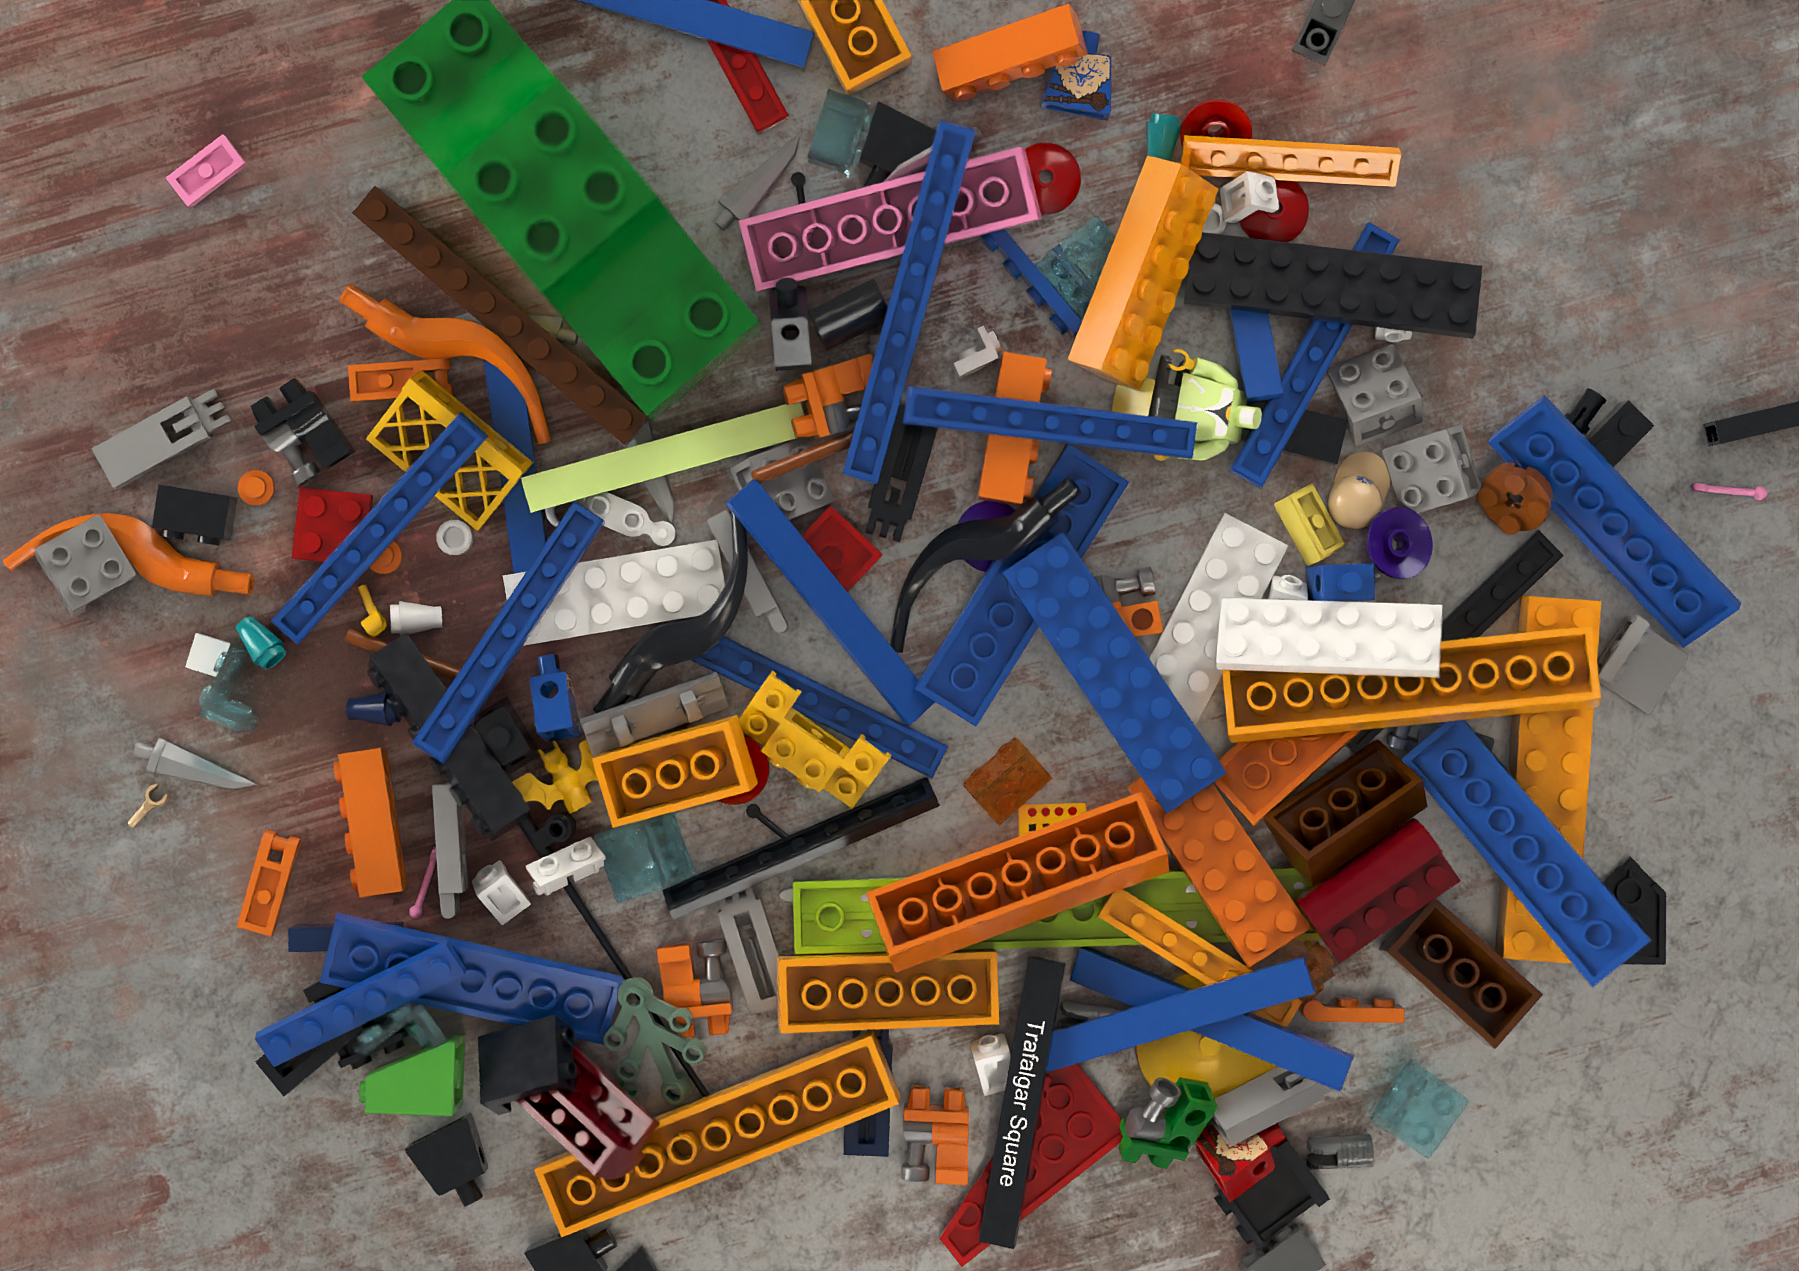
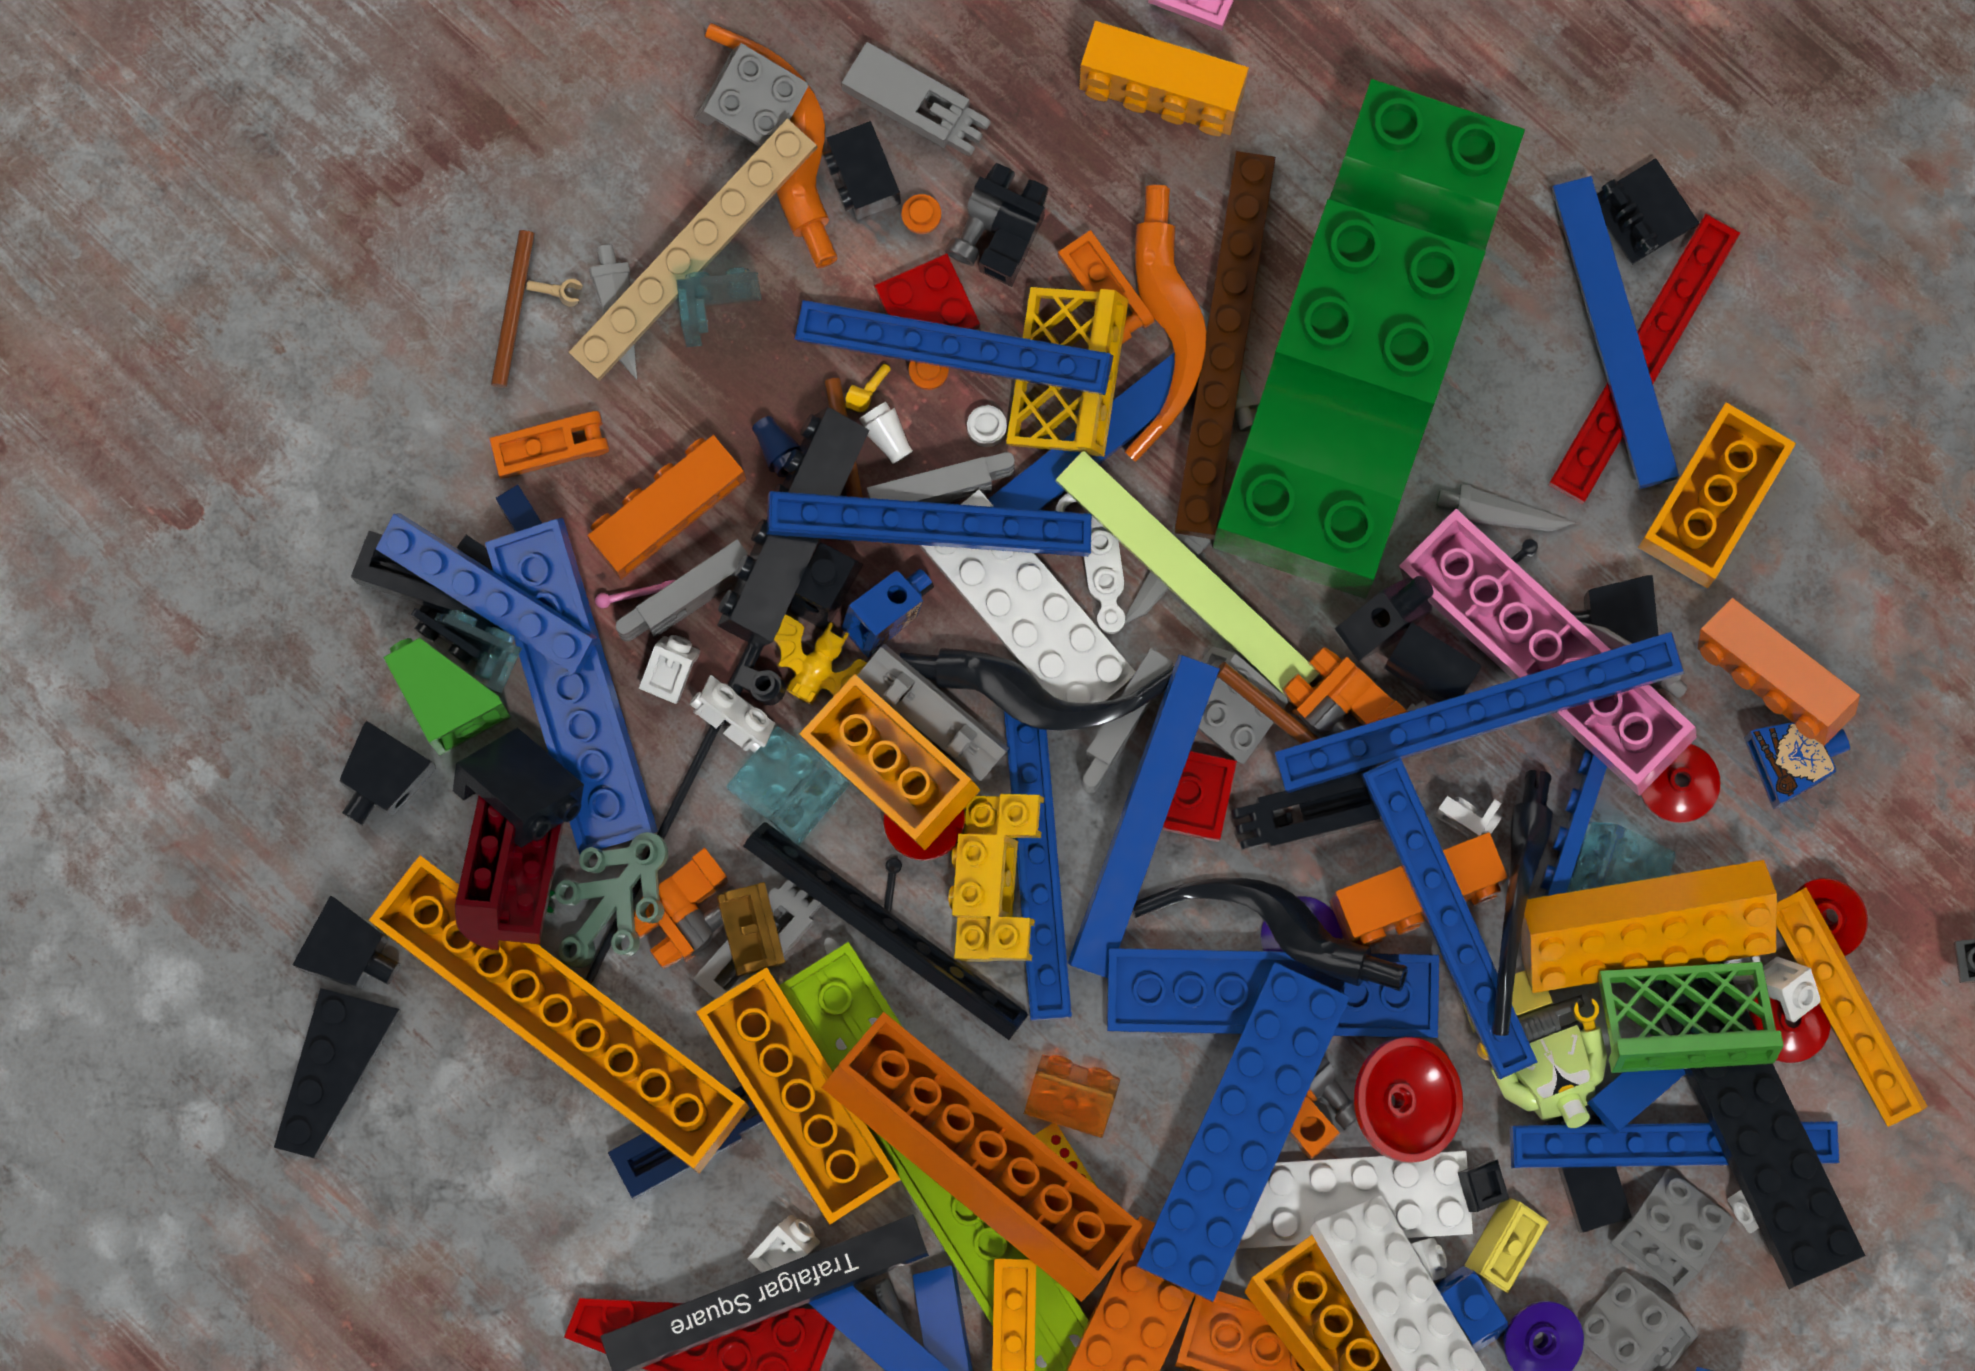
camera: 60 degrees right, 10 degrees down
white tile [185,633,233,678] -> none
teal cone [235,616,286,670] -> none
clear light blue brick [807,89,874,175] -> none
orange hips [901,1085,969,1185] -> none
teal cone [1146,113,1181,161] -> none
tan cap [1327,451,1391,530] -> none
none -> dark orange bar [491,230,535,388]
none -> tan plate [568,118,817,381]
none -> pearl gold hinge [716,882,785,976]
none -> light grey hinge [867,452,1015,504]
none -> light orange brick [1079,21,1249,136]
none -> red dish [1354,1037,1463,1163]
none -> black tile [1458,1159,1509,1212]
none -> black animal [1492,770,1553,1036]
none -> bright green fence [1598,962,1784,1073]

